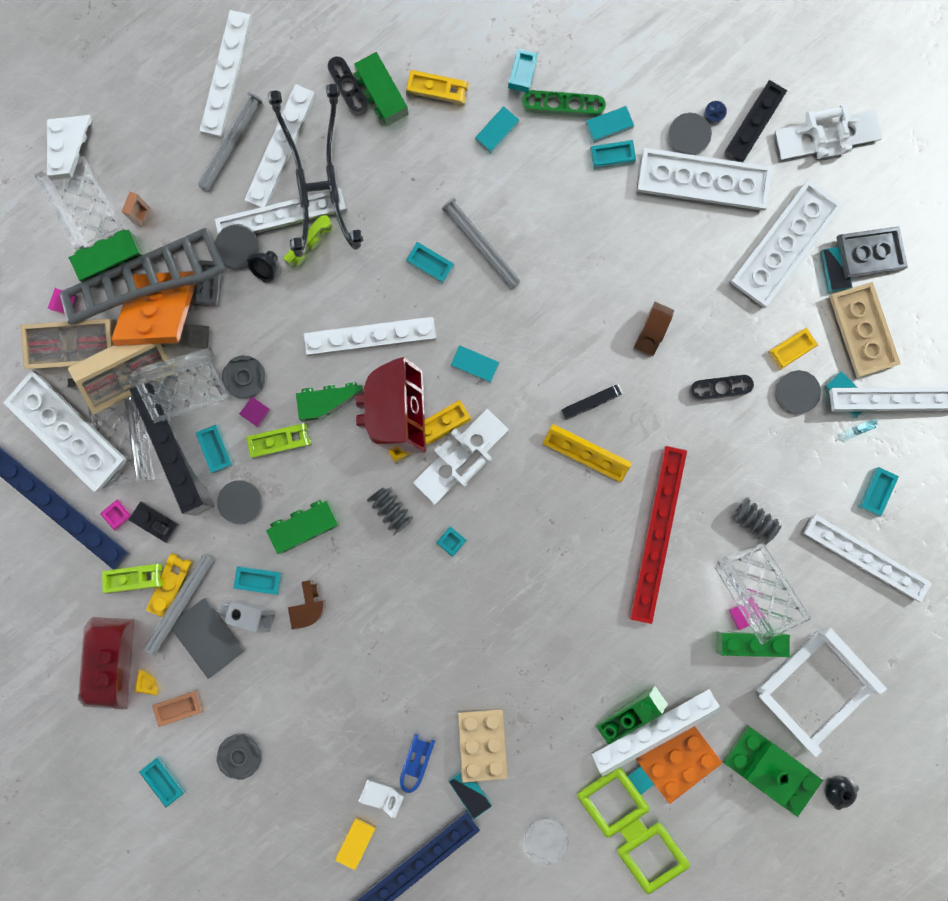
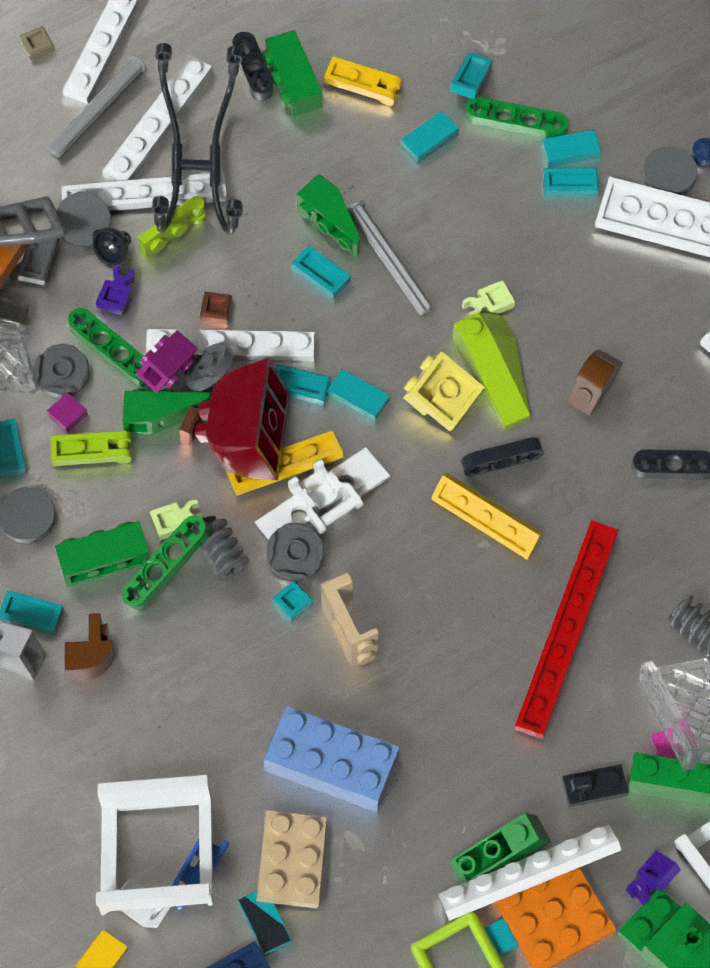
camera: 10 degrees right, 20 degrees down
none -> dark tan tile [19,26,55,60]
none -> green beam [68,308,147,386]
none -> dark purple plate [96,265,135,315]
none -> white piece [96,775,213,916]
none -> green beam [121,515,210,609]
none -> magenta brick [136,330,198,393]
none -> yellowish green plate [149,500,204,540]
none -> copper tile [179,406,201,445]
none -> dark grey tile [183,343,234,392]
none -> copper tile [200,292,232,324]
none -> medium blue brick [264,706,399,812]
none -> dark grey tile [266,523,324,581]
none -> teal tile [275,364,331,405]
none -> green slope [296,174,360,256]
none -> tan window [321,573,379,666]
none -> light yellow plate [403,351,484,431]
none -> lime wedge [452,313,530,429]
none -> yellowish green plate [462,280,515,317]
none -> black hinge [562,764,629,807]
none -> dark purple plate [625,850,681,905]

